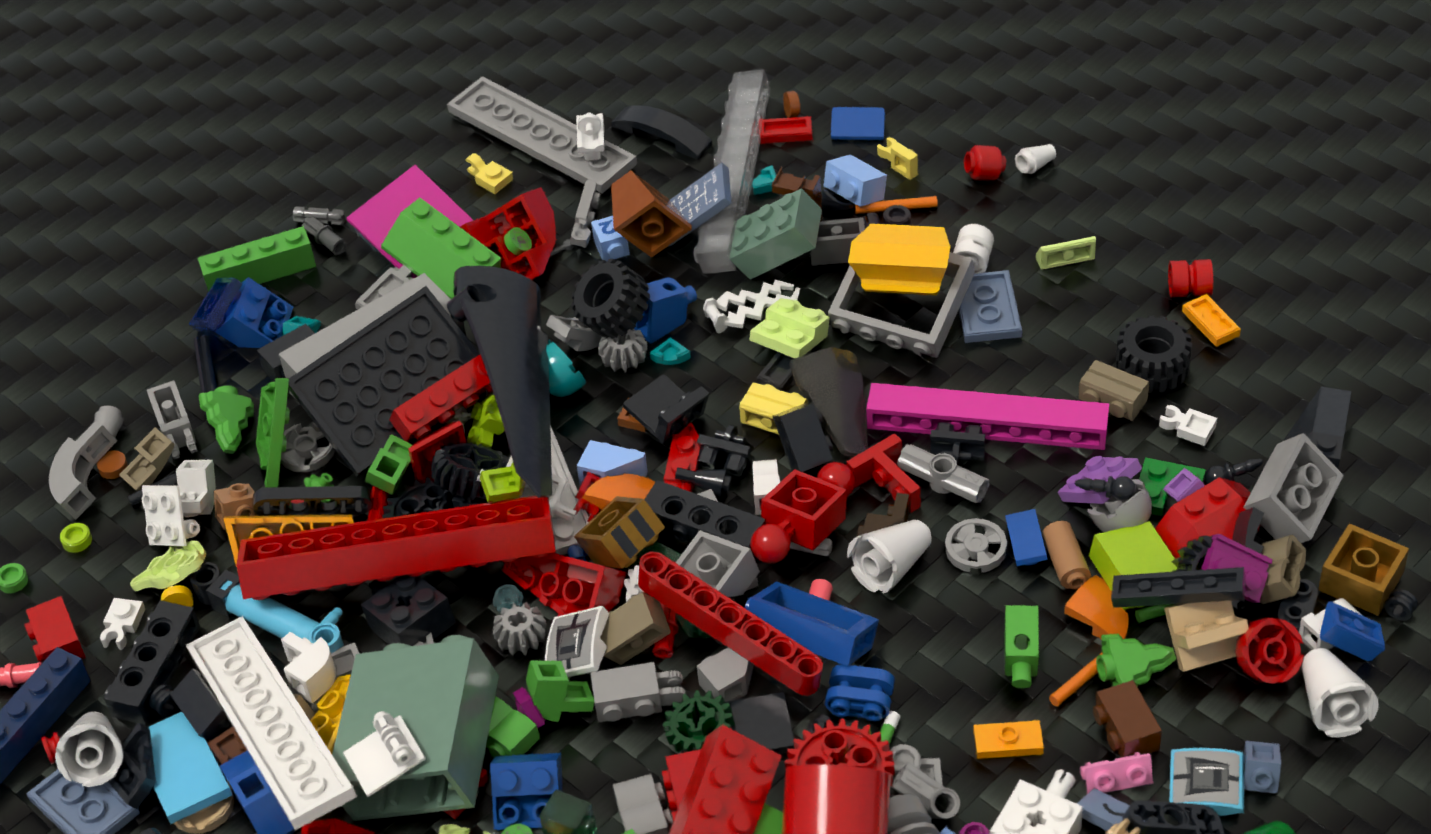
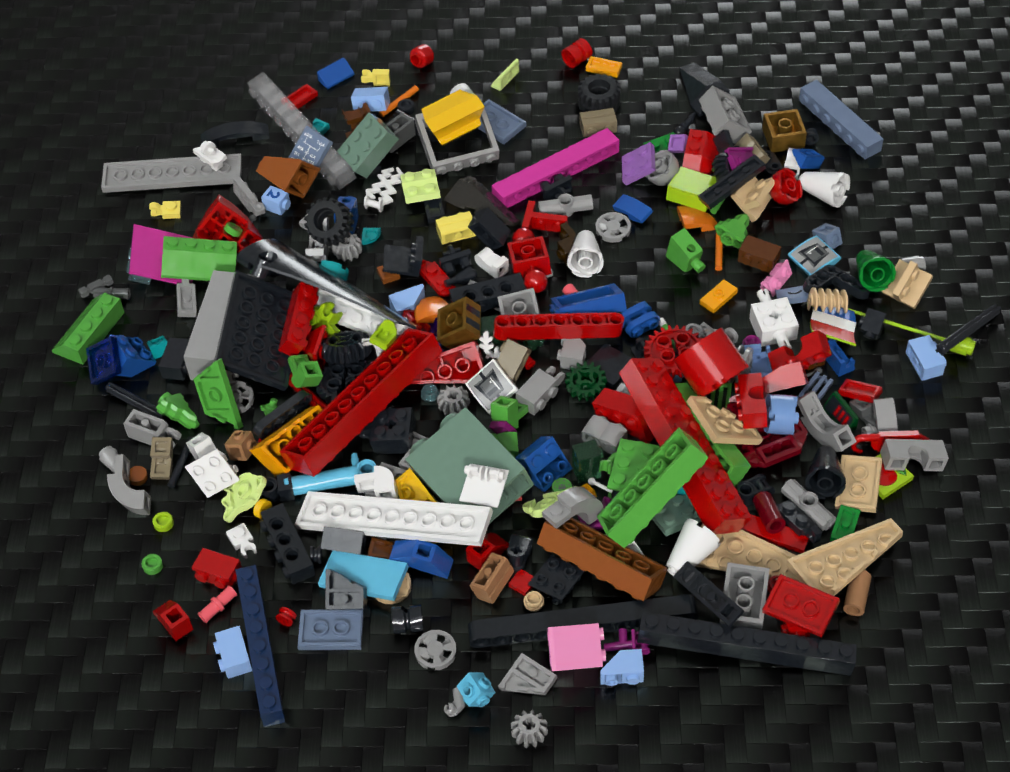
camera: 45 degrees left, 5 degrees up
white cone [55,712,123,787] -> none
dark orange tile [783,91,800,118] -> none
white cone [1015,144,1056,174] -> none
medium nougat brick [1042,521,1091,589] -> none
black bar [1075,476,1136,501] -> none
white plate [1159,405,1217,446] -> none

